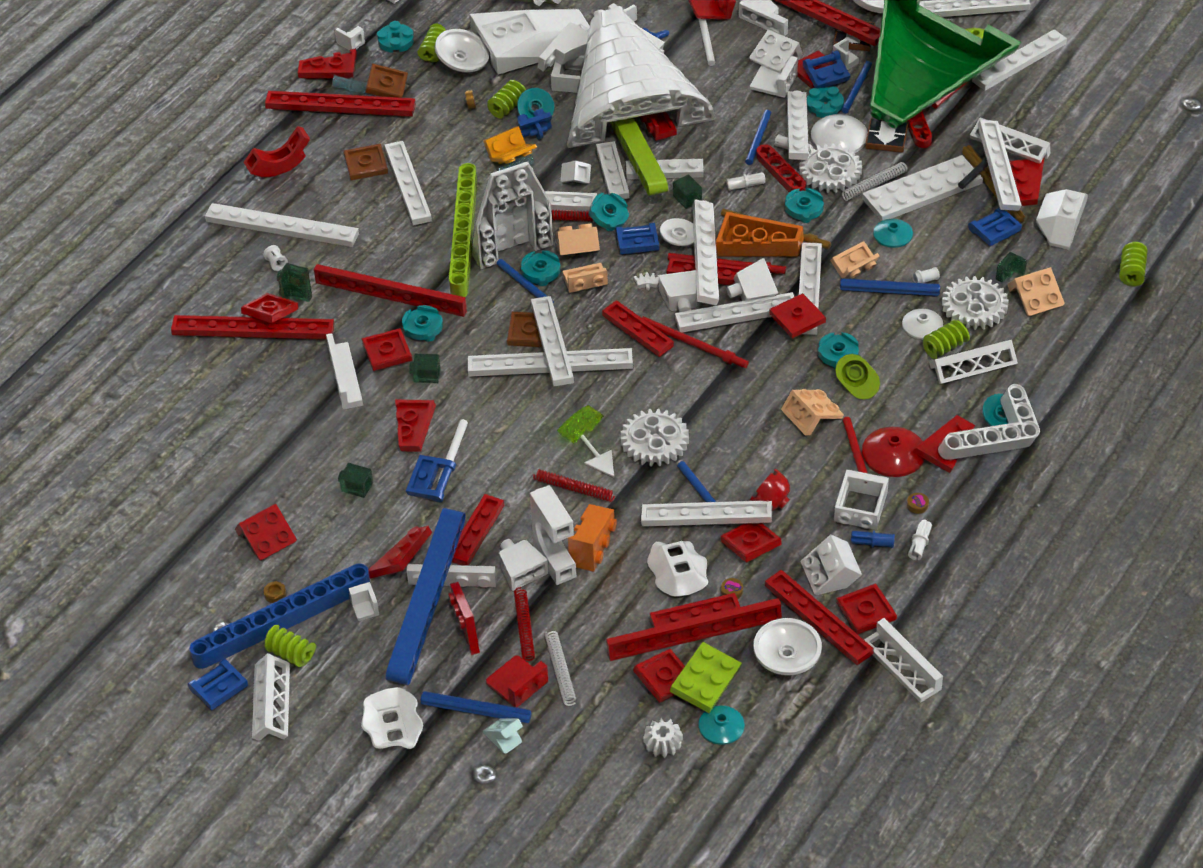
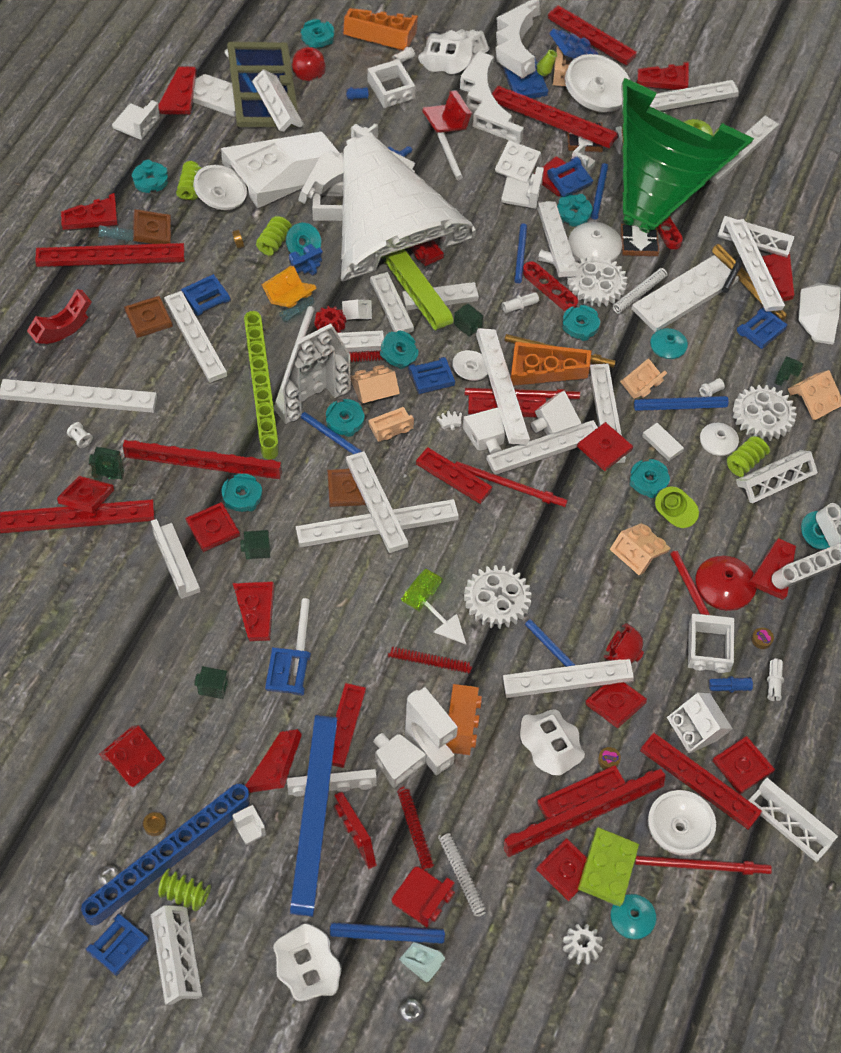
camera: 15 degrees left, 10 degrees up
white panel [335,26,365,51] -> none
none -> blue plate [181,274,230,316]
none -> red gear [314,305,346,333]
none -> red bar [635,856,772,875]
none -> white tile [642,423,684,461]

